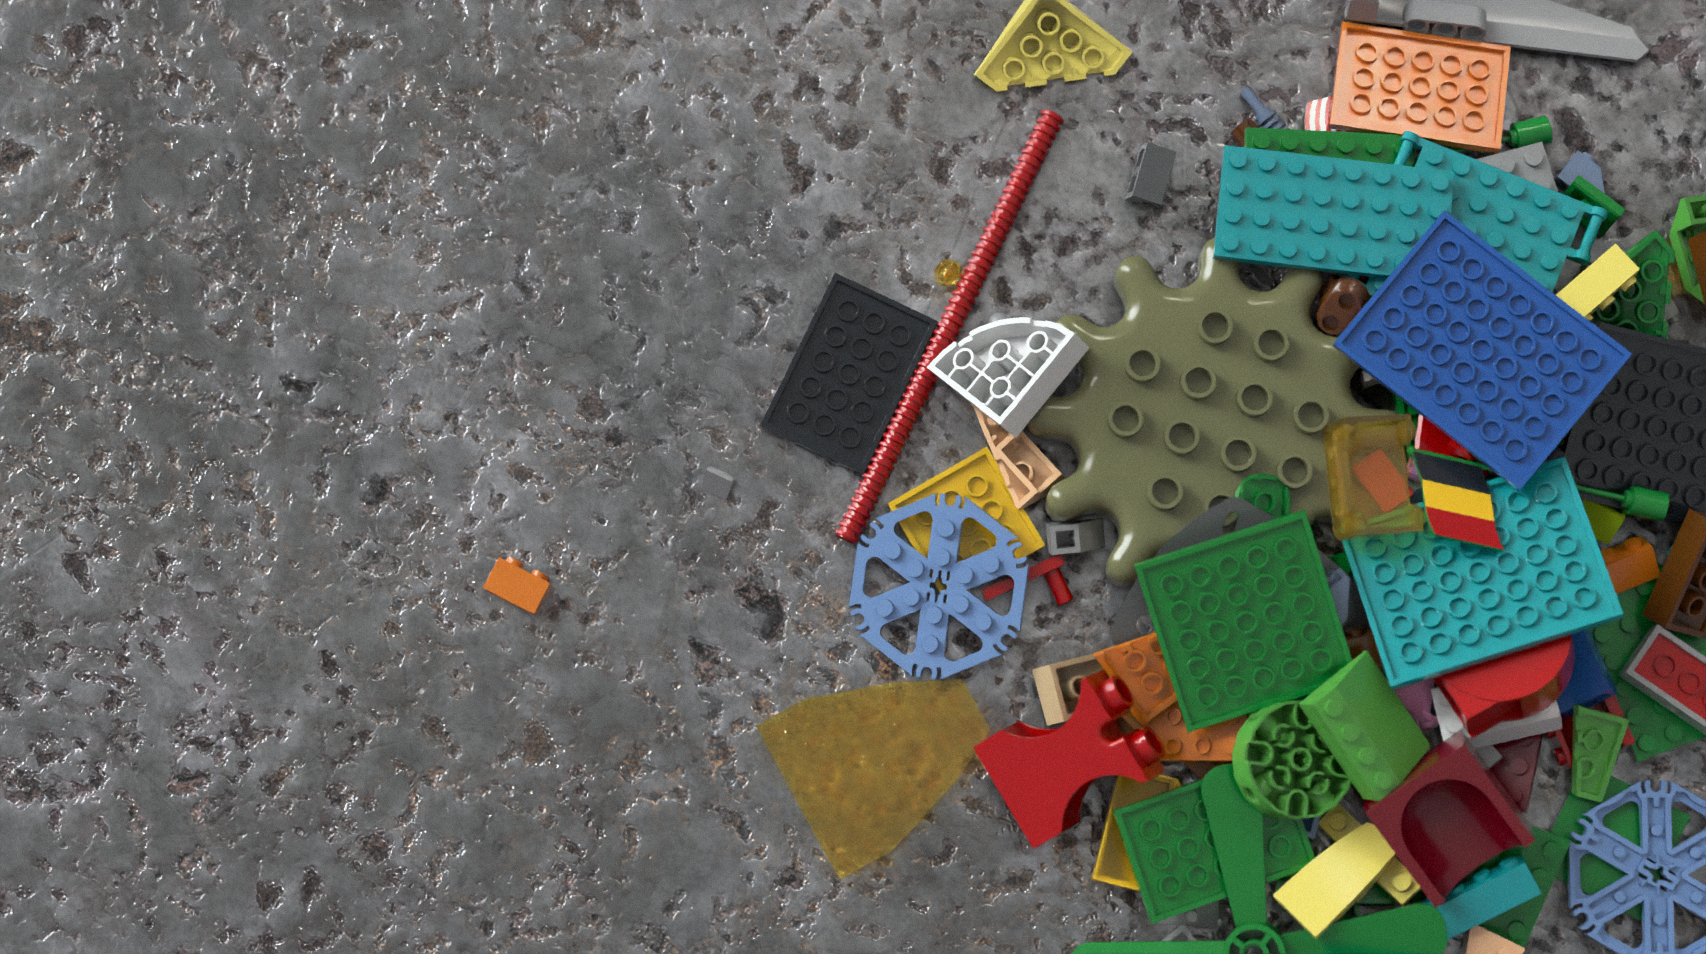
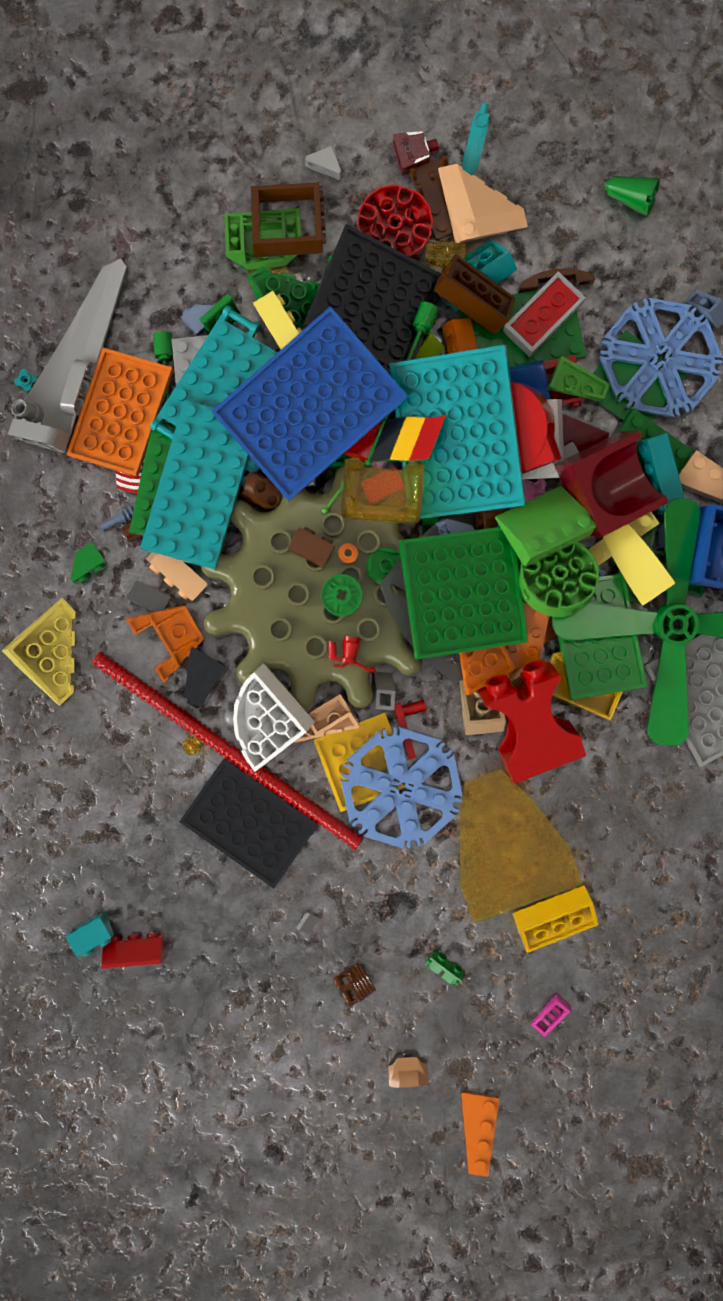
camera: 85 degrees left, 5 degrees up
orange brick [483,556,553,617] -> none
none -> teal slope [65,911,114,957]
none -> green slope [71,542,108,584]
none -> red slope [101,932,166,969]
none -> orange wing [125,605,204,683]
none -> light nougat wedge [146,553,208,601]
none -> black slope [184,647,228,709]
none -> reddish brown brick [288,527,335,569]
none -> green wheel [321,574,362,617]
none -> bright green hinge [322,480,348,515]
none -> red piece [328,636,376,673]
none -> reddish brown piece [333,962,376,1006]
none -> orange plate [338,543,358,563]
none -> medium nougat slope [388,1057,428,1088]
none -> green hinge [425,949,465,986]
none -> orange wing [461,1091,500,1177]
none -> yellow slope [512,886,599,953]
none -> dark pink slope [530,993,571,1037]

